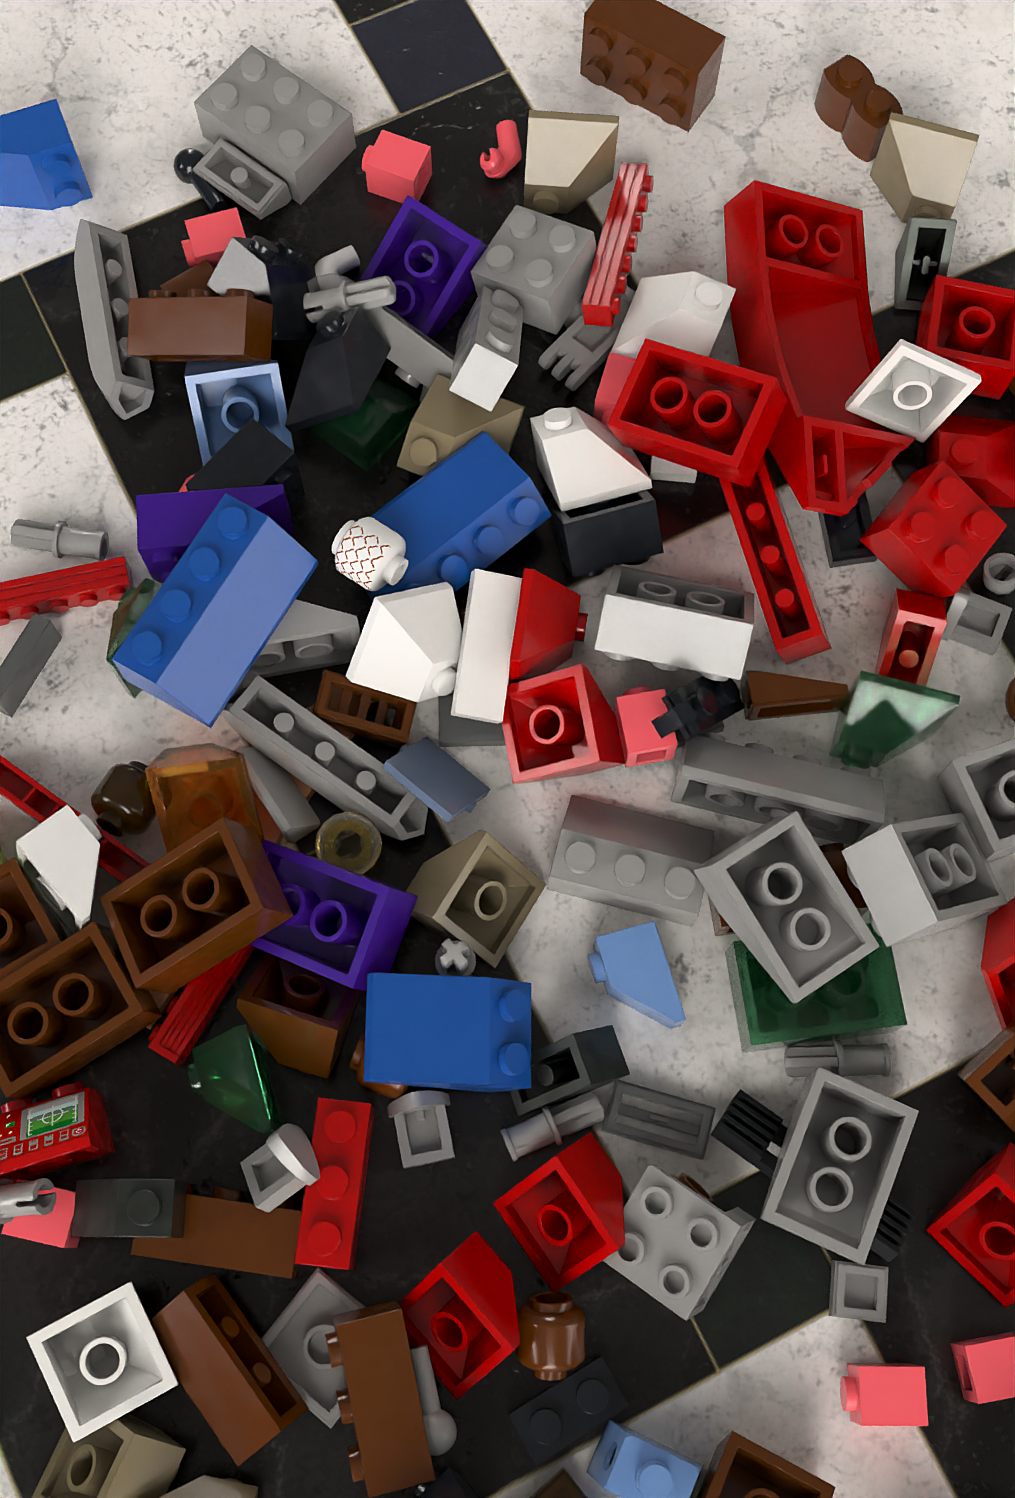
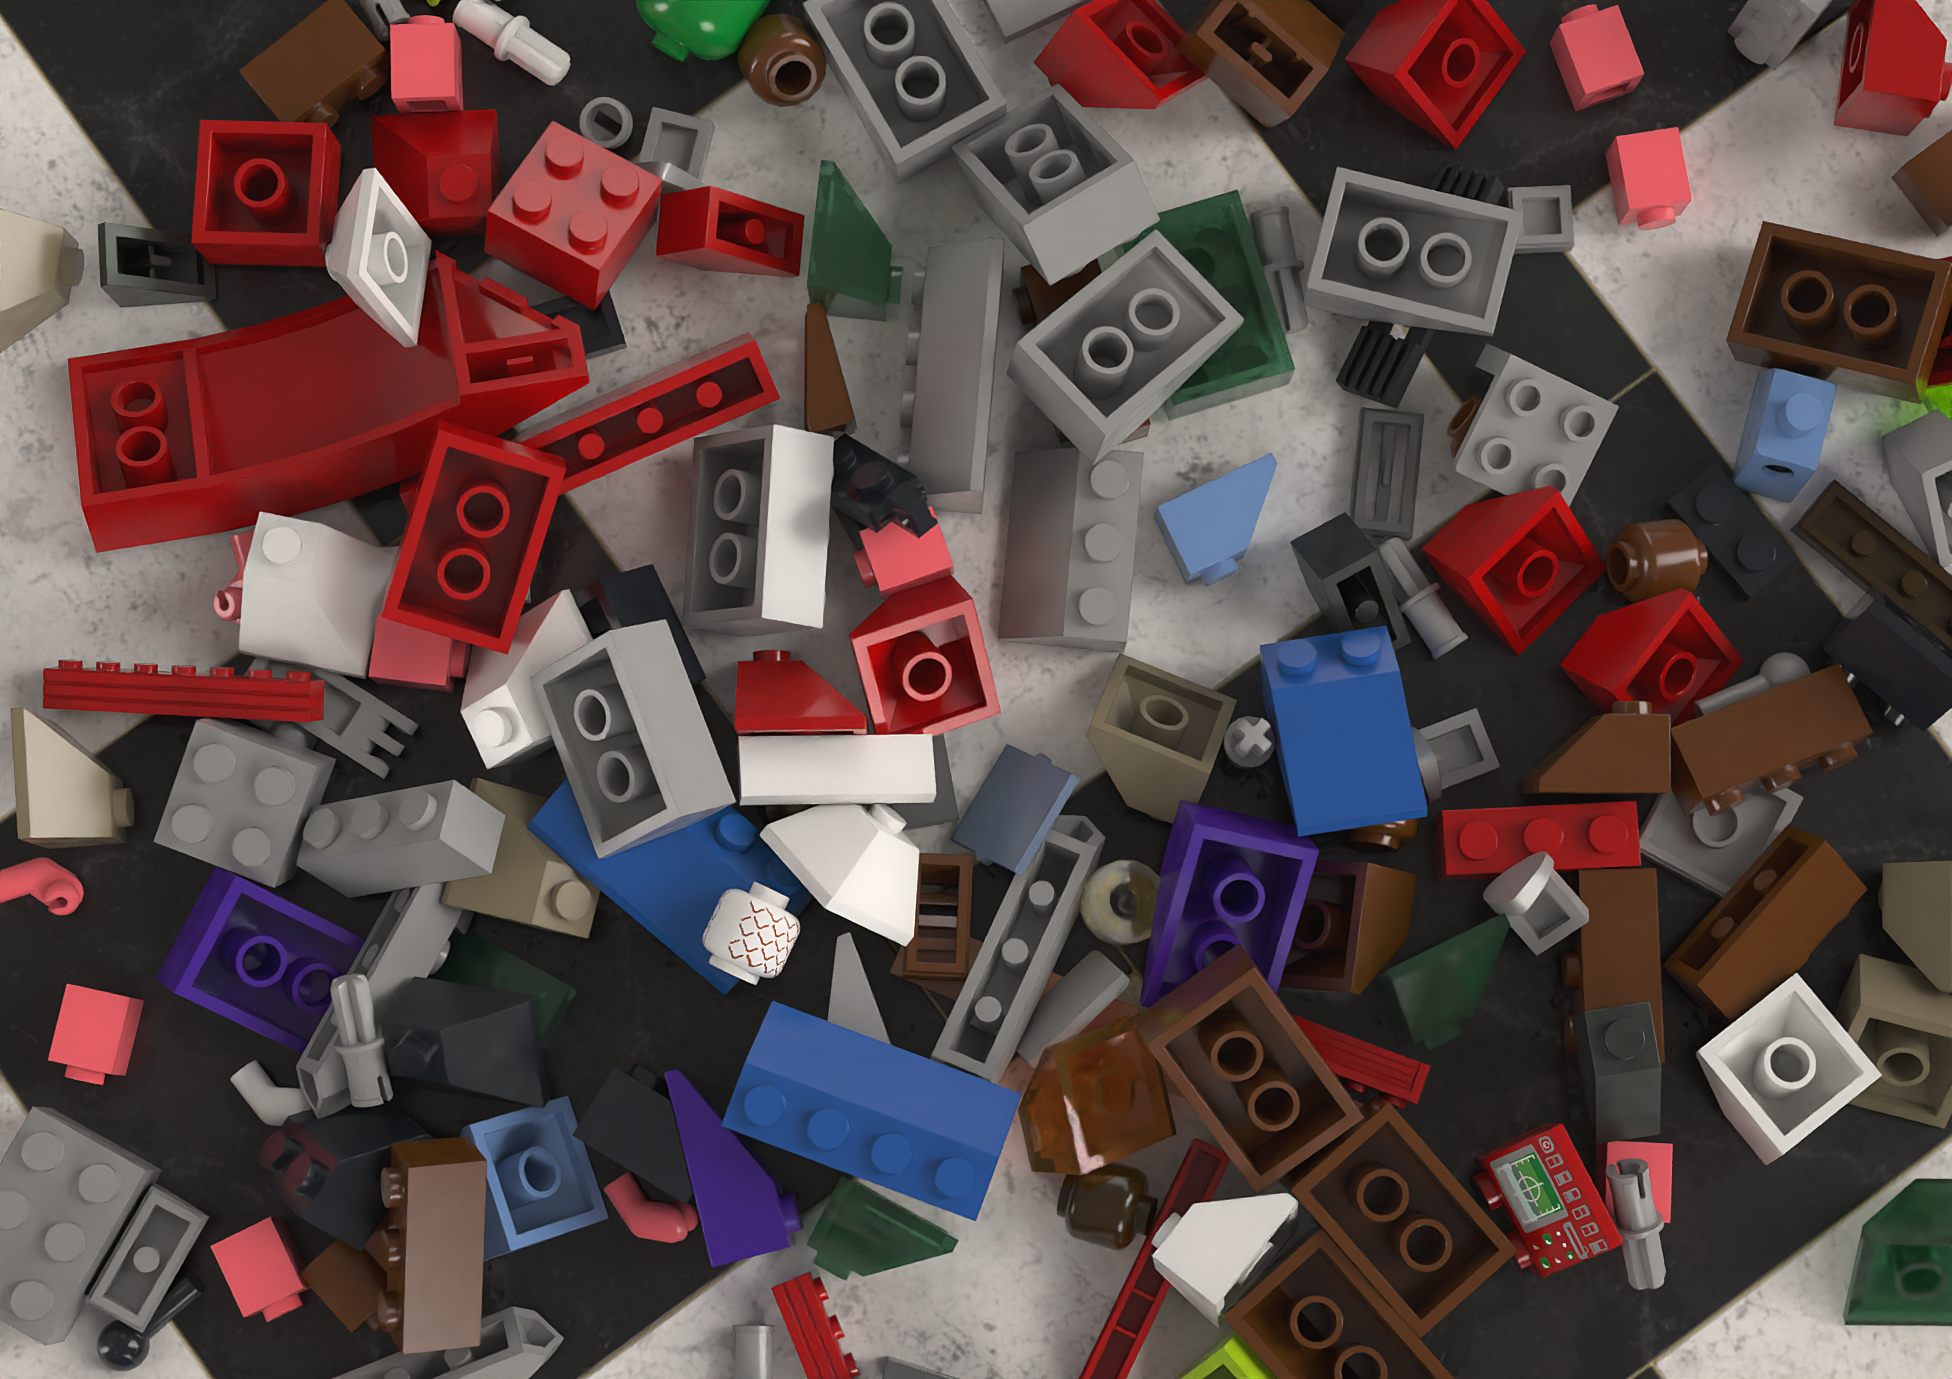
camera: 100 degrees left, 10 degrees up
none -> light grey slope [530,619,736,859]
none -> reddish brown slope [1520,701,1671,795]

